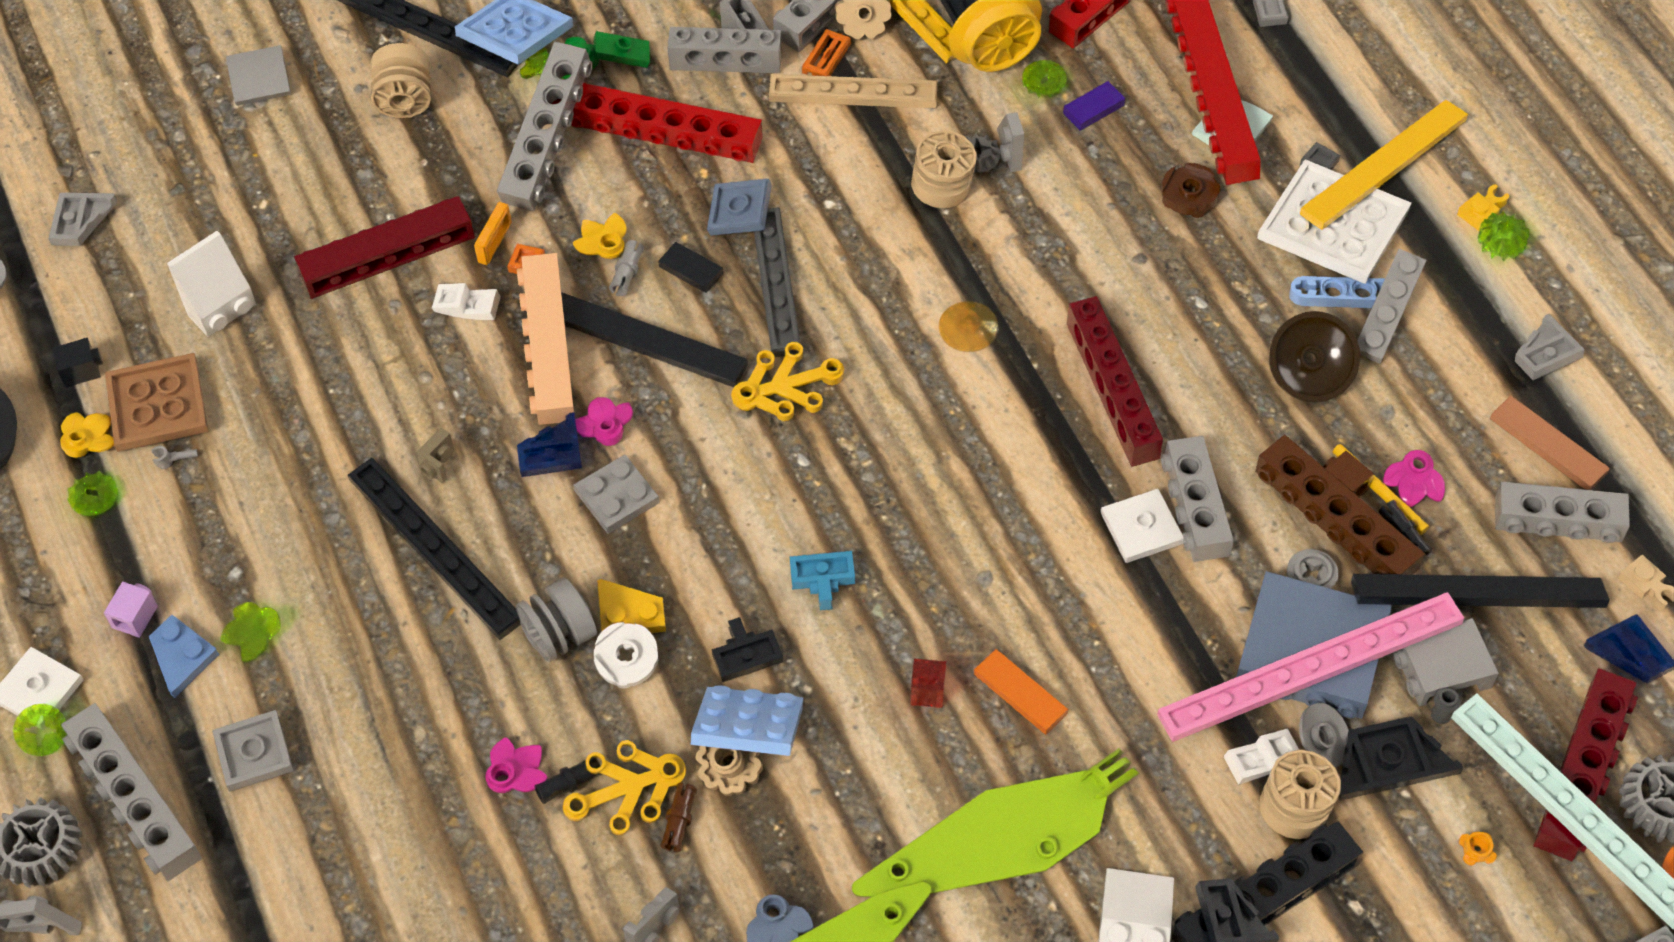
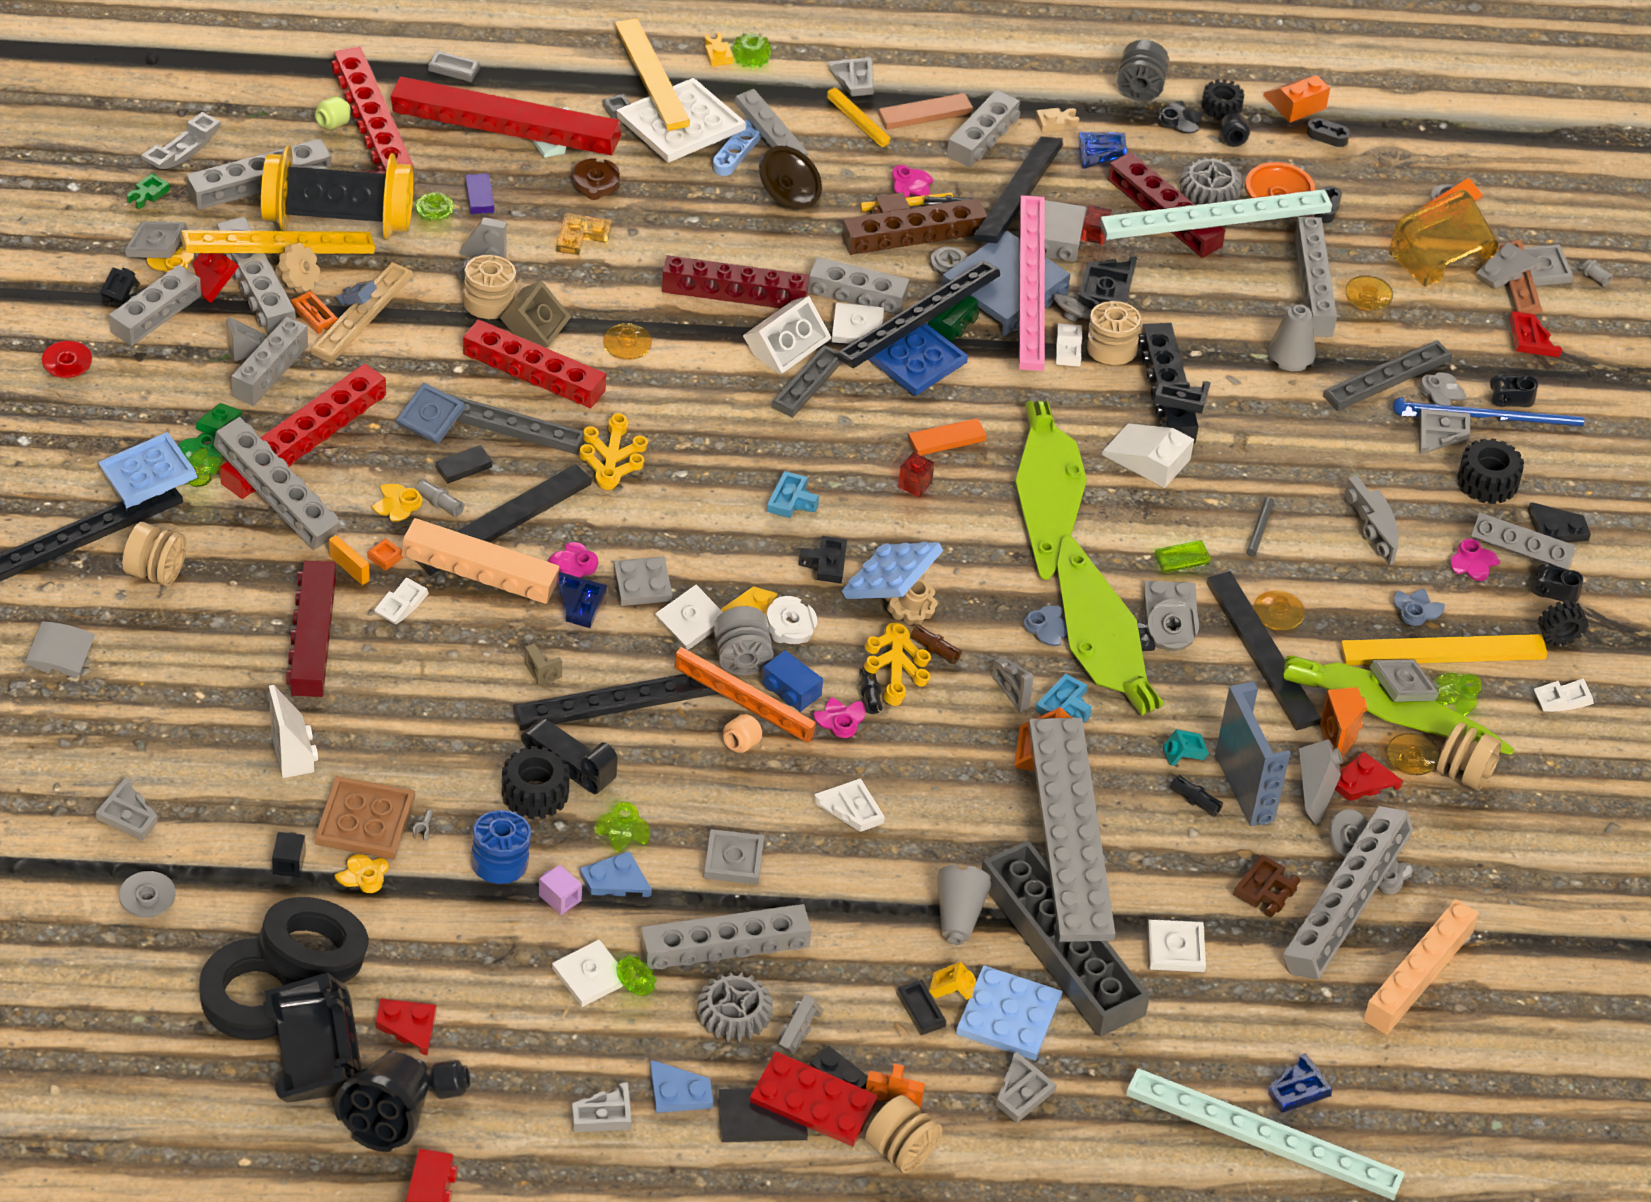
camera: 70 degrees left, 10 degrees down
clear neon green gear [67,470,118,516] -> none
dark grey pin [1431,688,1461,724] -> none
light orange plate [1459,831,1497,866] -> none
none -> sand blue plate [335,280,377,305]
none -> red brick [463,319,606,409]
none -> blue wheel [471,810,531,884]
none -> dark tan slope [500,280,571,348]
none -> black tyre [502,746,570,819]
none -> black beam [521,718,618,794]
none -> clear yellow plate [556,213,612,255]
none -> white plate [655,585,723,650]
none -> orange tile [674,647,816,743]
none -> light nougat head [723,714,762,753]
none -> white slope [743,296,832,374]
none -> blue brick [762,650,823,712]
none -> dark grey tile [772,345,843,418]
none -> white wing [814,778,885,832]
none -> yellow axle [827,87,891,148]
none -> black tile [837,261,1001,369]
none -> blue plate [868,323,968,396]
none -> dark green brick [927,295,979,342]
none -> clear red brick [1081,204,1112,245]

